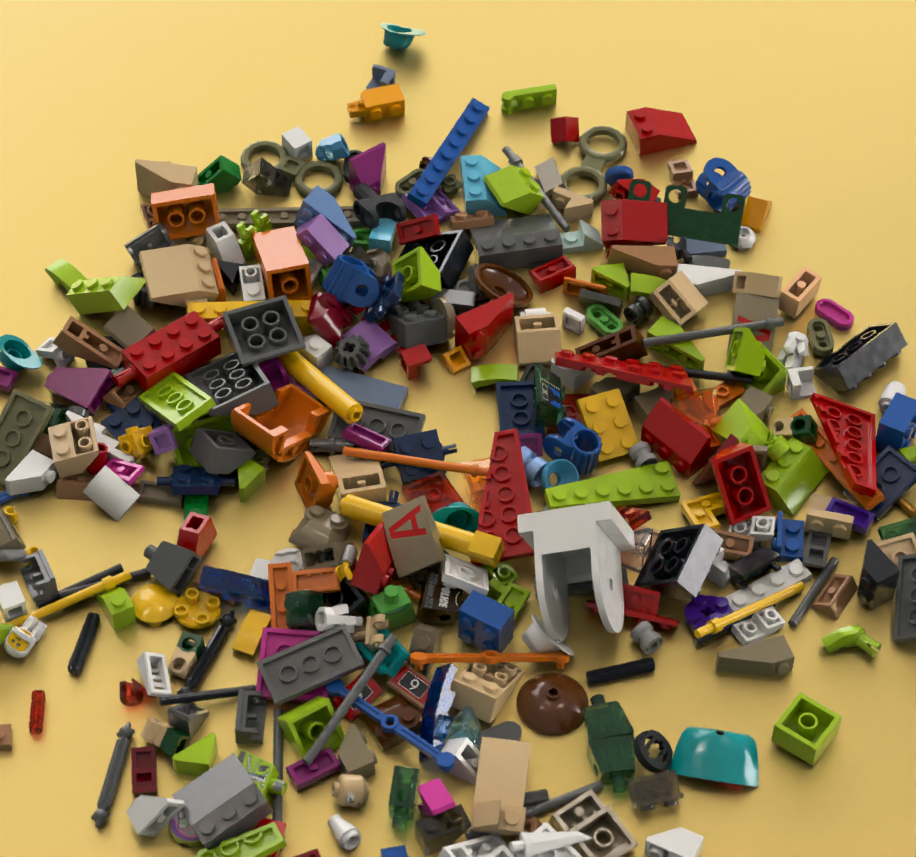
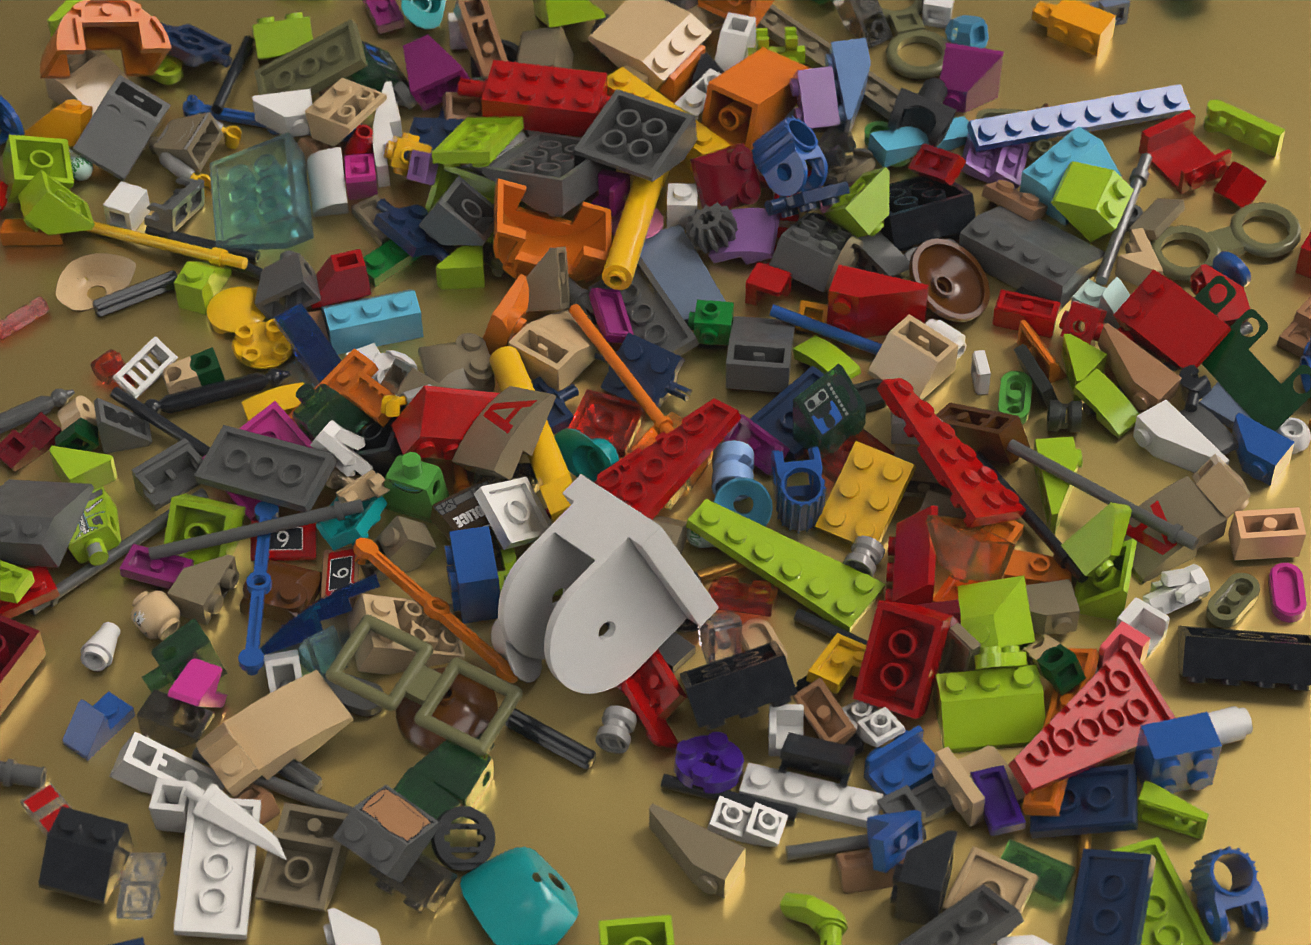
camera: 50 degrees right, 0 degrees up
white piece [4,615,47,658] -> none
tan slope [648,270,709,326] -> none
yellow bar [694,582,805,639] -> none
none -> tan piece [55,253,136,311]
none -> clear light blue slope [209,132,314,251]
none -> medium azure slope [321,289,424,355]
none -> olive bar [326,615,523,756]
none -> dark grey slope [333,785,442,883]
none -> dark tan slope [526,246,571,312]
none -> green brick [688,299,734,346]
none -> dark grey slope [726,316,795,393]
none -> blue bar [769,304,882,355]
none -> black bar [794,608,867,645]
none -> blue slope [866,810,923,873]
none -> red brick [1059,301,1107,346]
none -> coral panel [1097,621,1150,669]
none -> red panel [1138,110,1232,195]
none -> blue slope [1232,413,1295,486]

